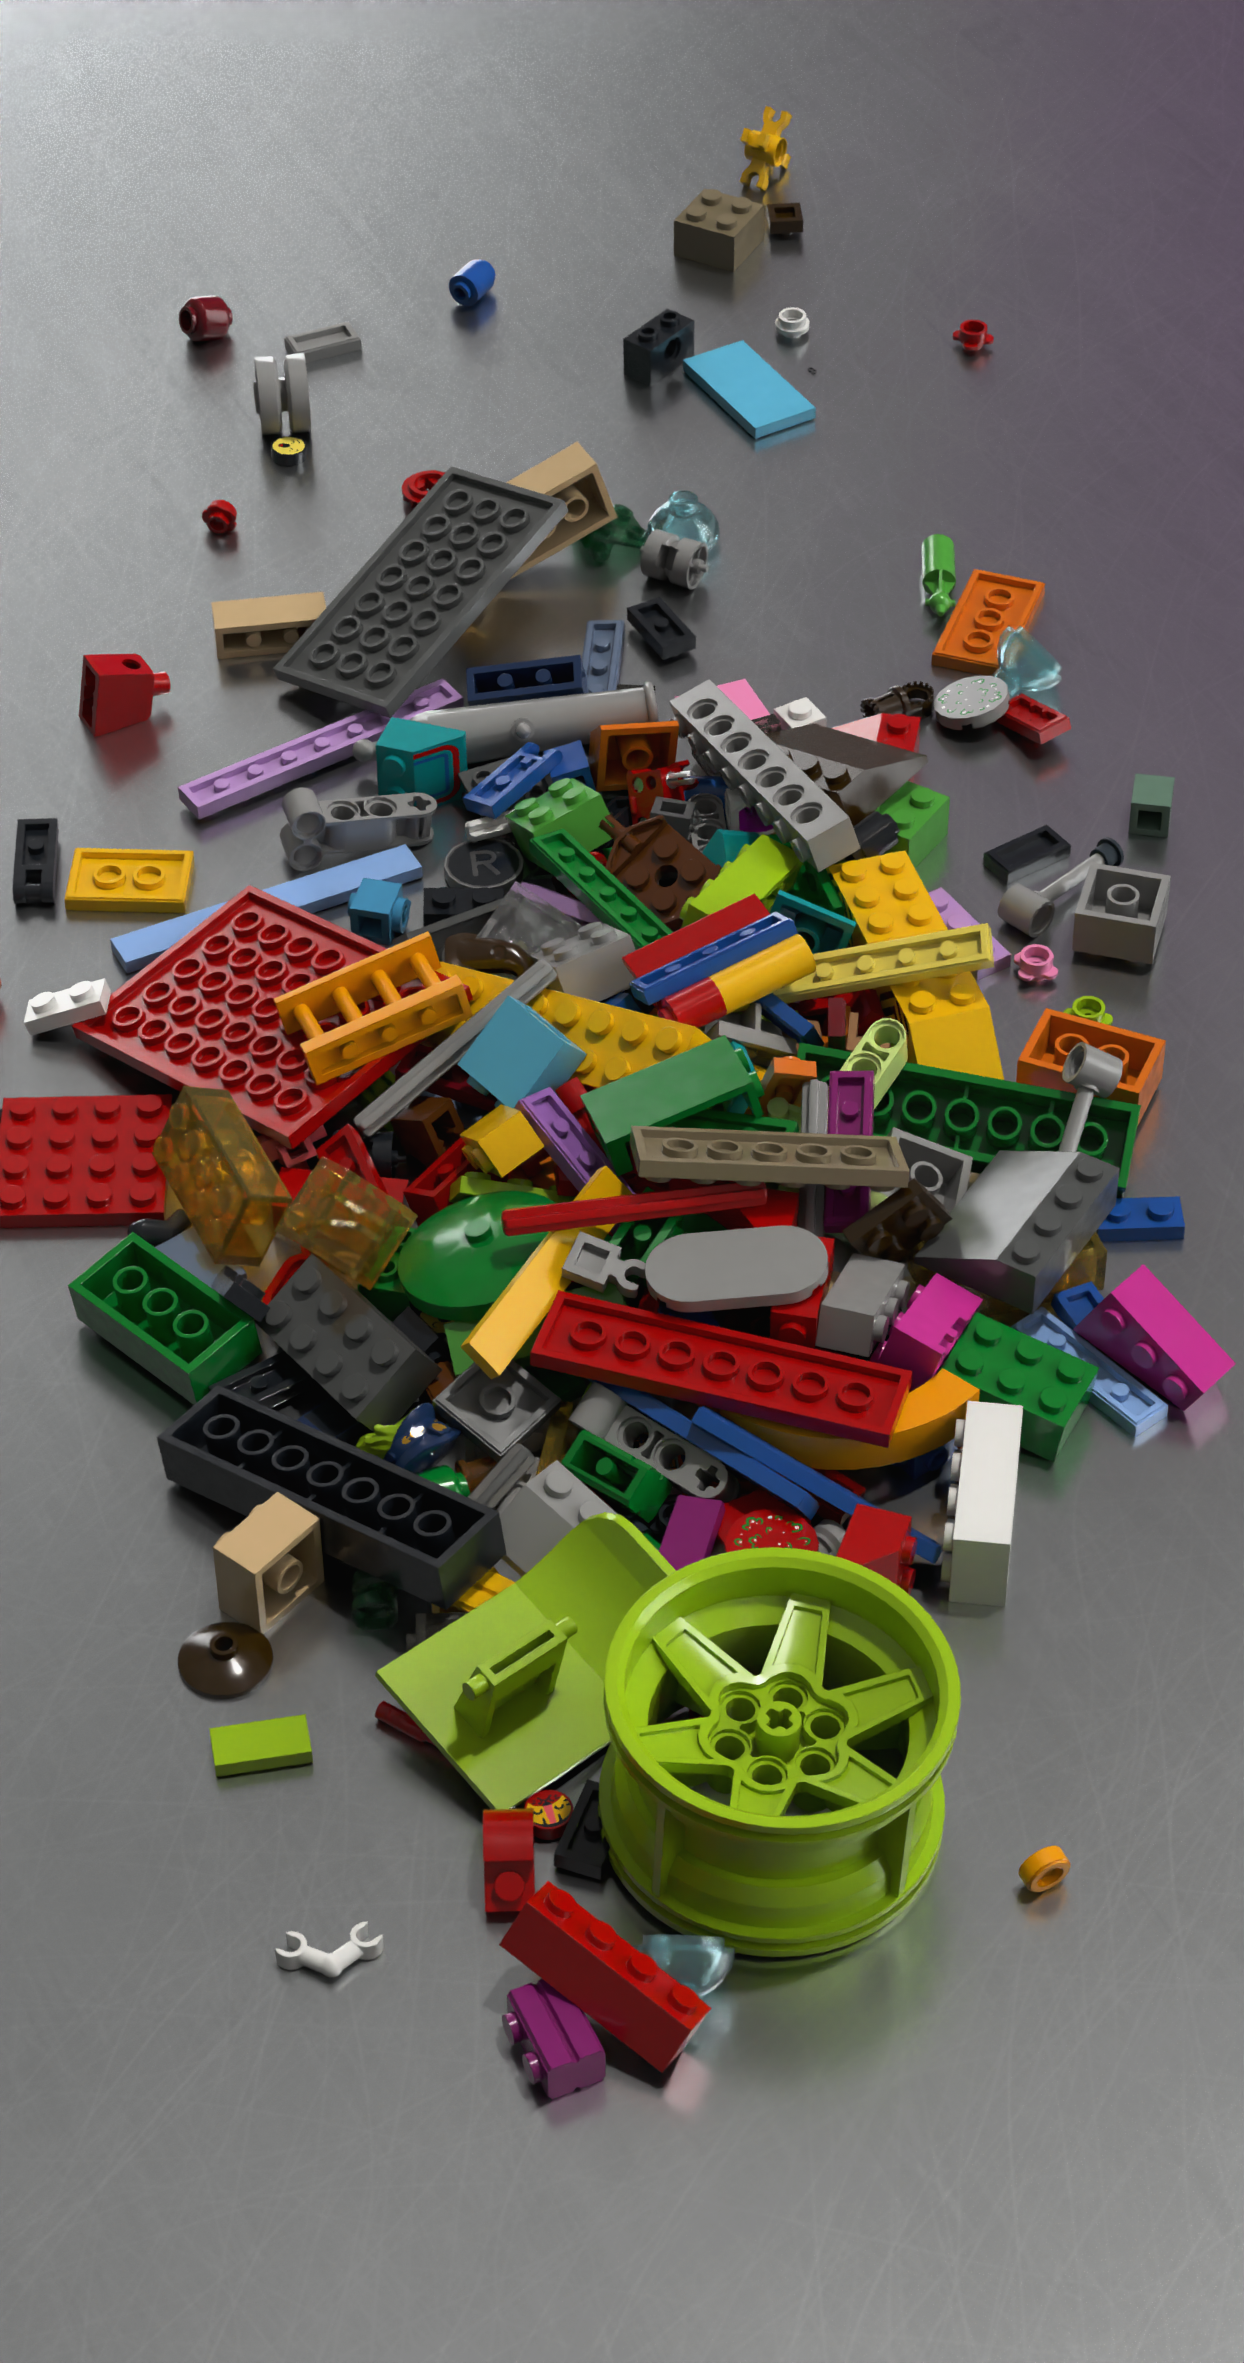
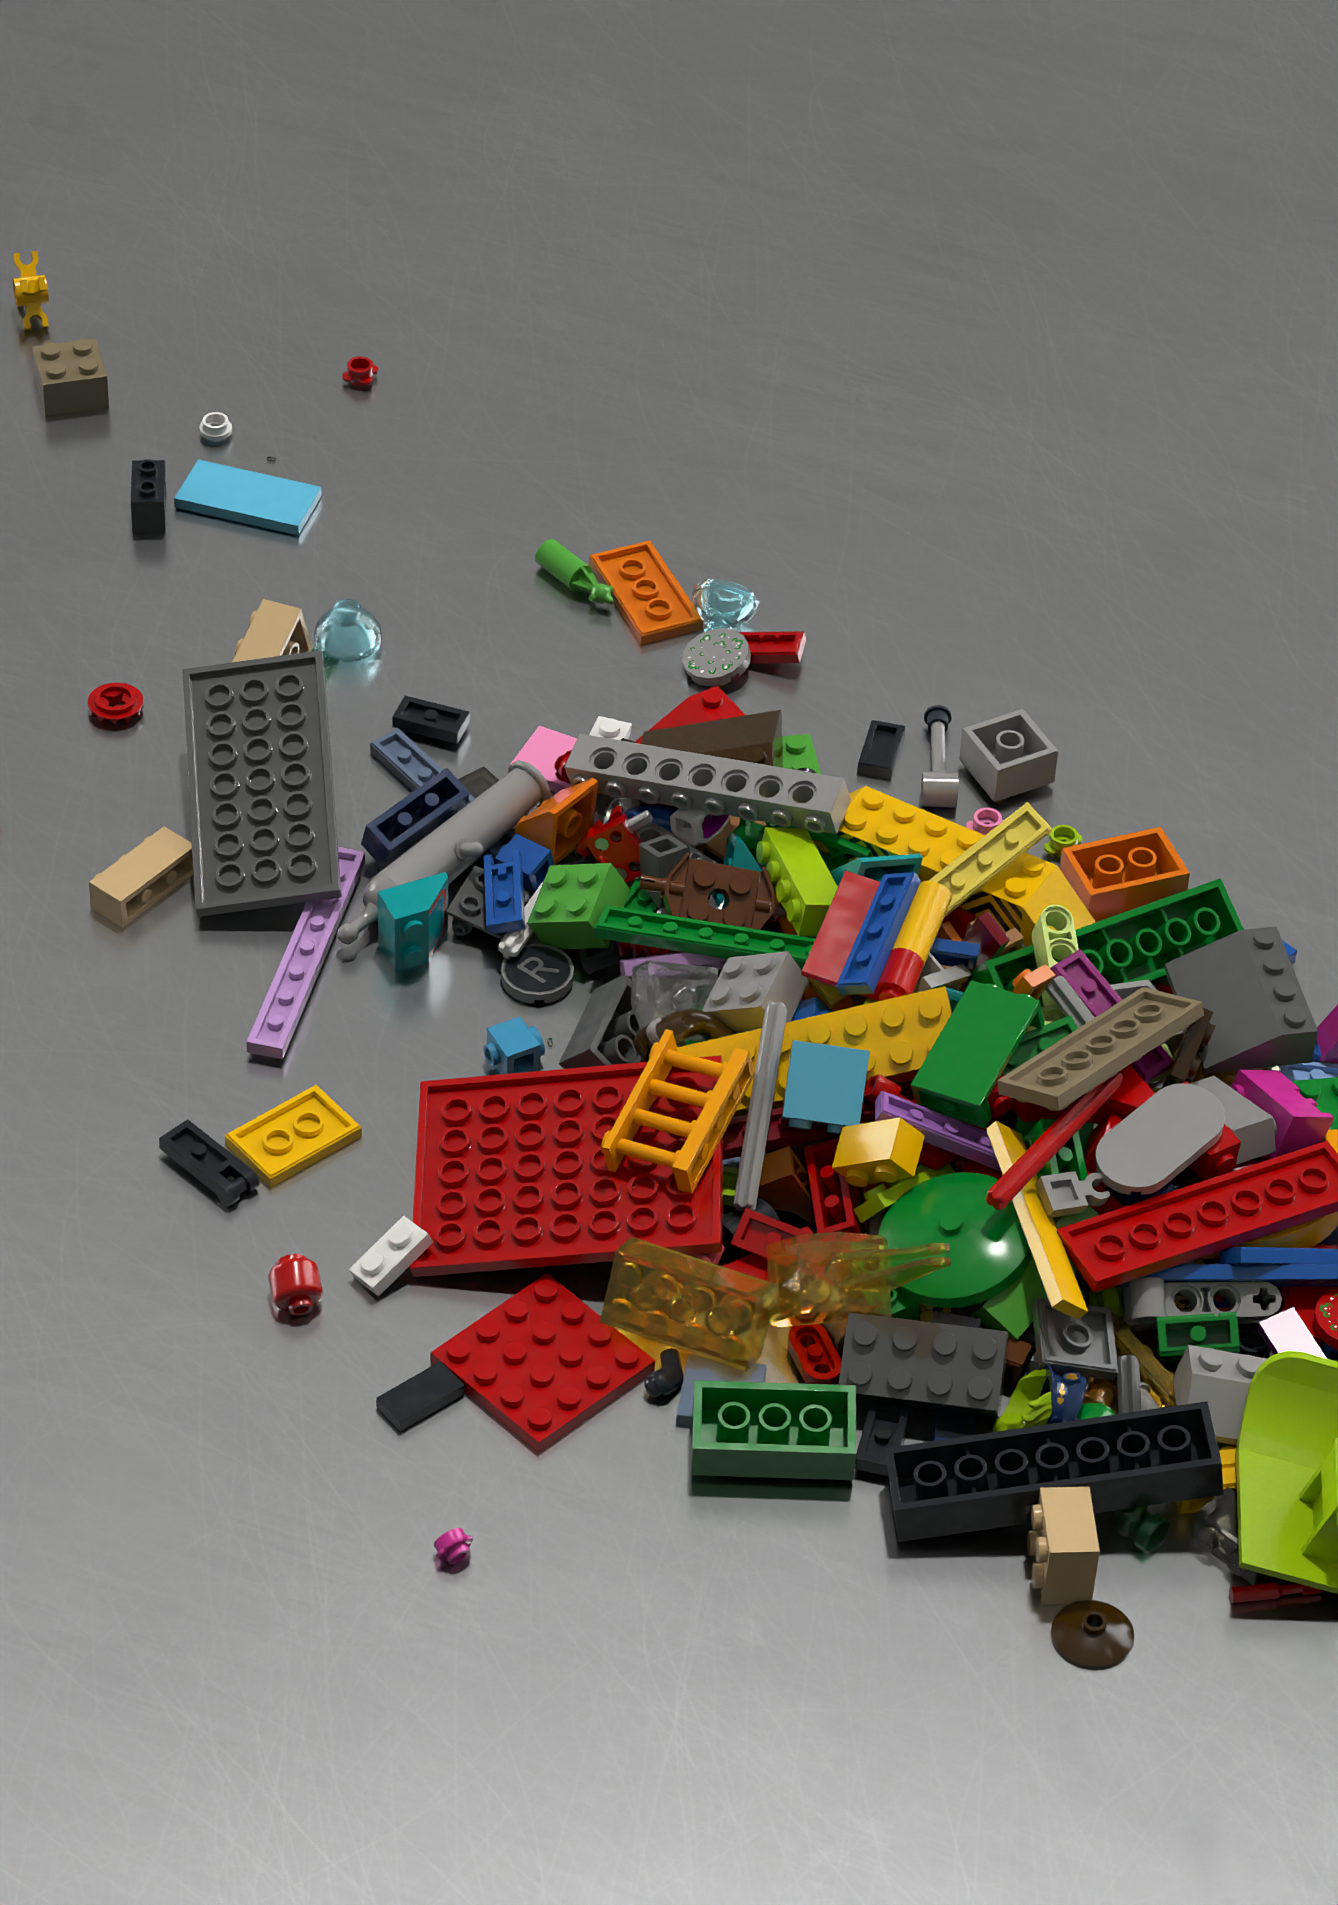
camera: 45 degrees left, 0 degrees up
red torso [79,654,171,737] -> none
light blue tile [110,844,423,973] -> none
lime tile [209,1714,313,1777] -> none
black plate [211,1265,270,1322] -> none
light grey piece [279,787,437,872] -> none
black plate [423,887,504,926] -> none
light grey wheel [640,529,709,590] -> none
dark brown plate [766,203,803,235] -> none
dark brown connector [860,681,934,719] -> none
light grey piece [1058,1042,1123,1152] -> none
sand green brick [1128,773,1175,838] -> none

